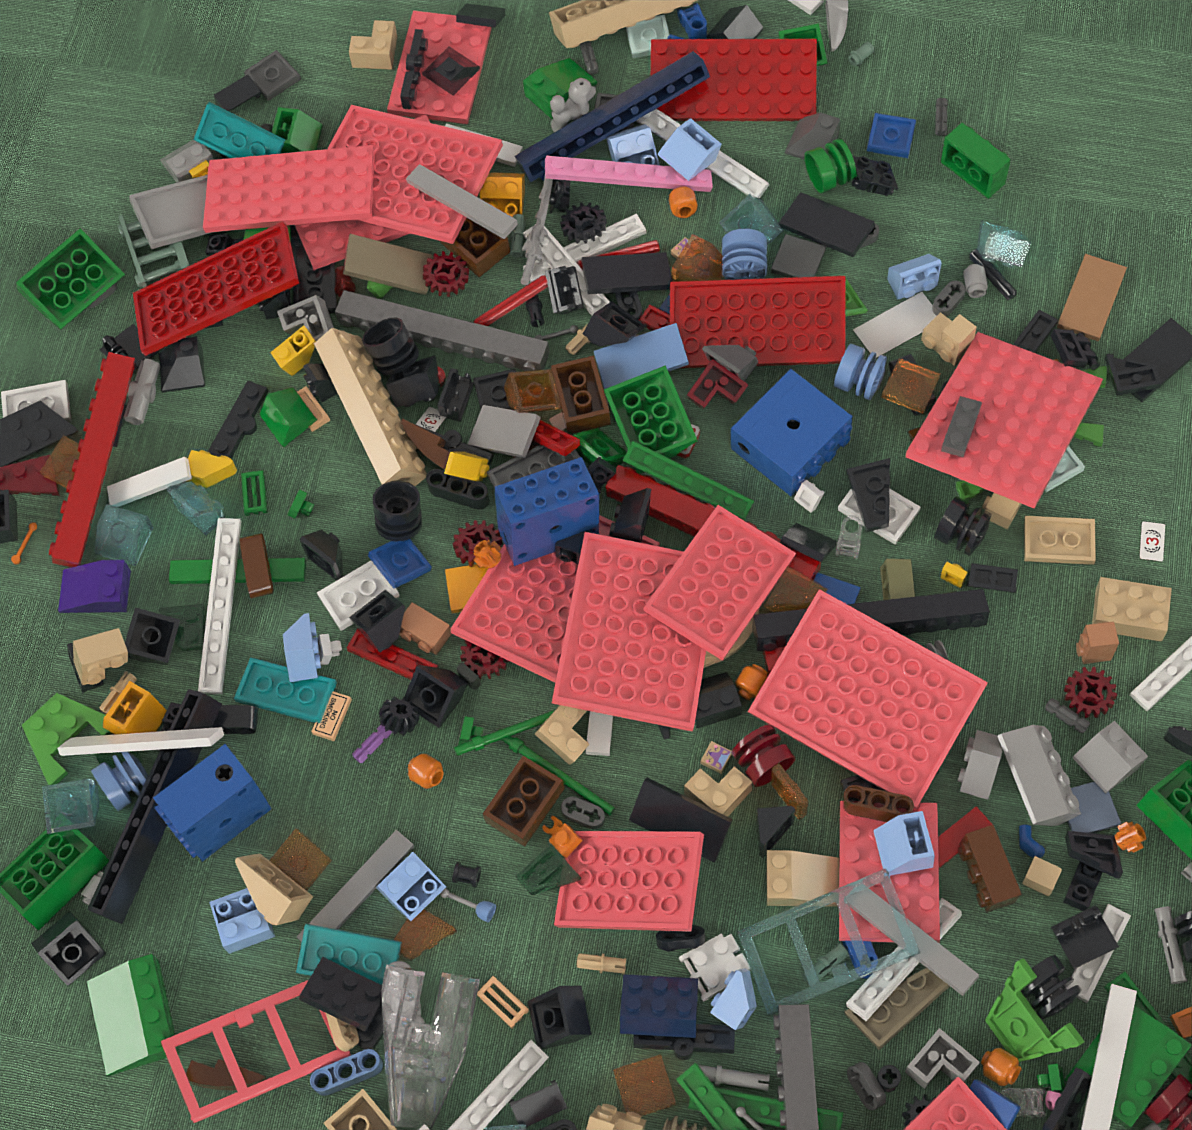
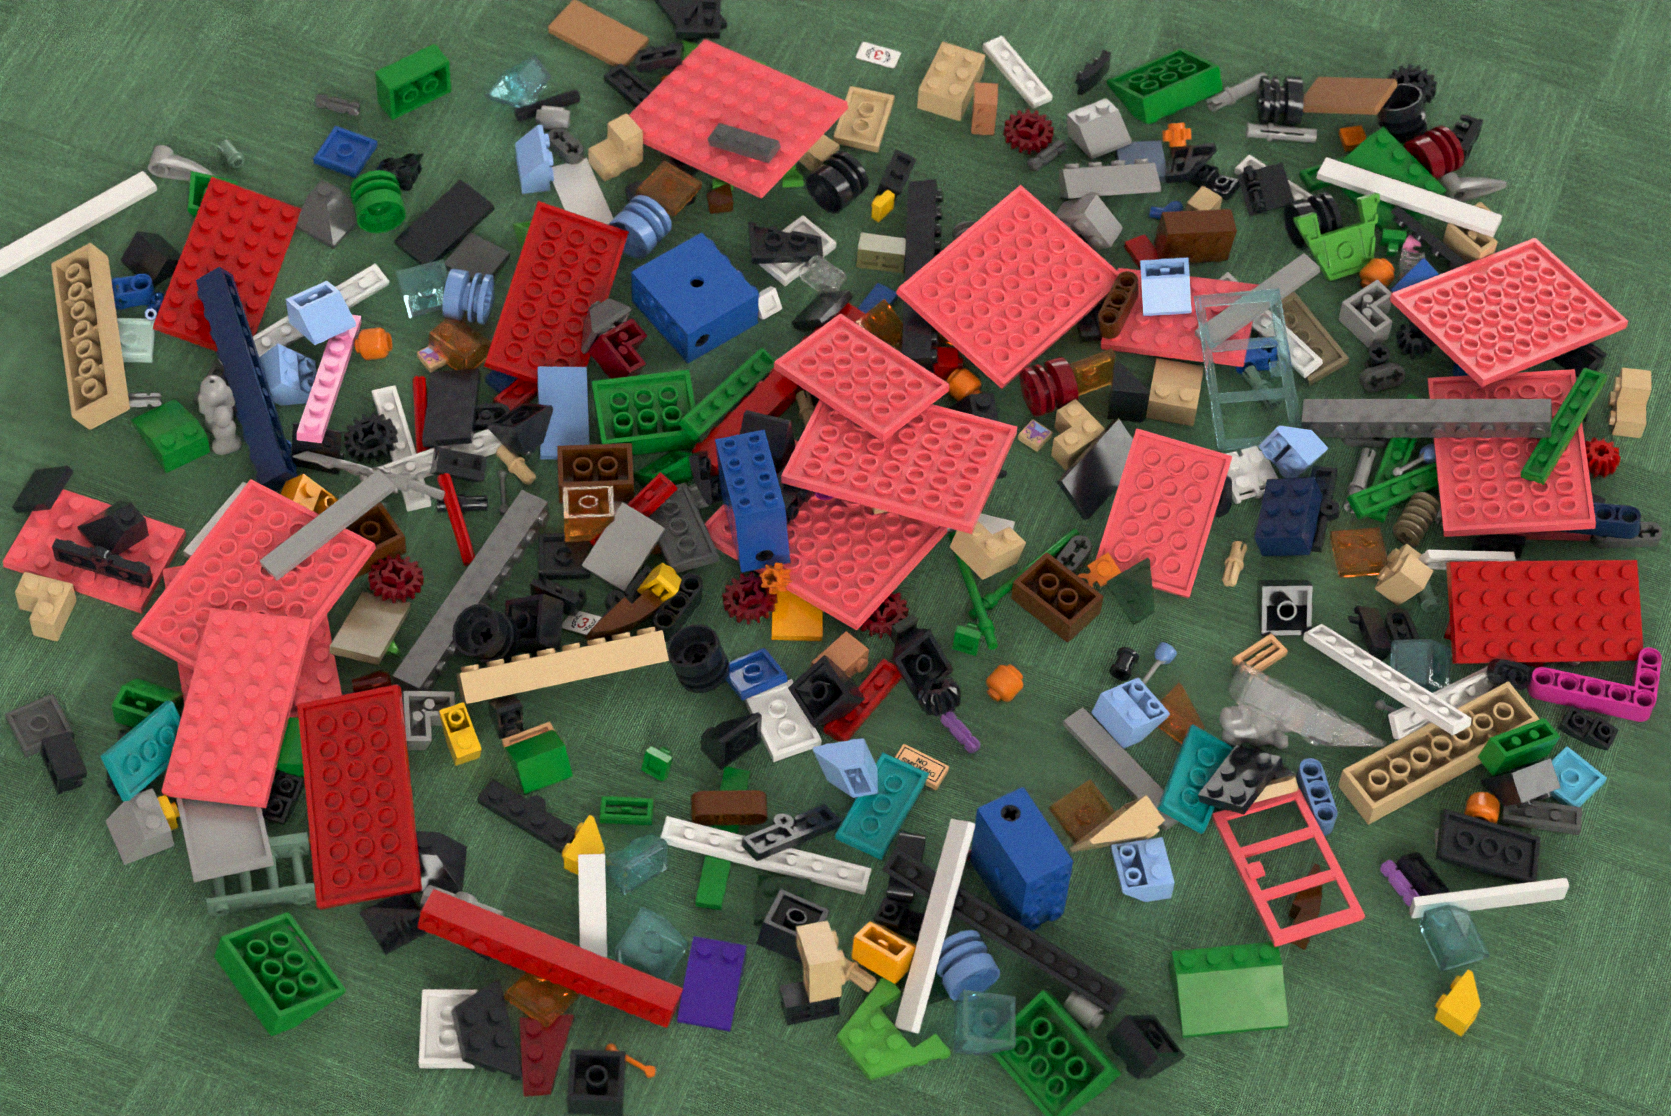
camera: 90 degrees left, 10 degrees down
none -> black hinge [741,804,841,861]

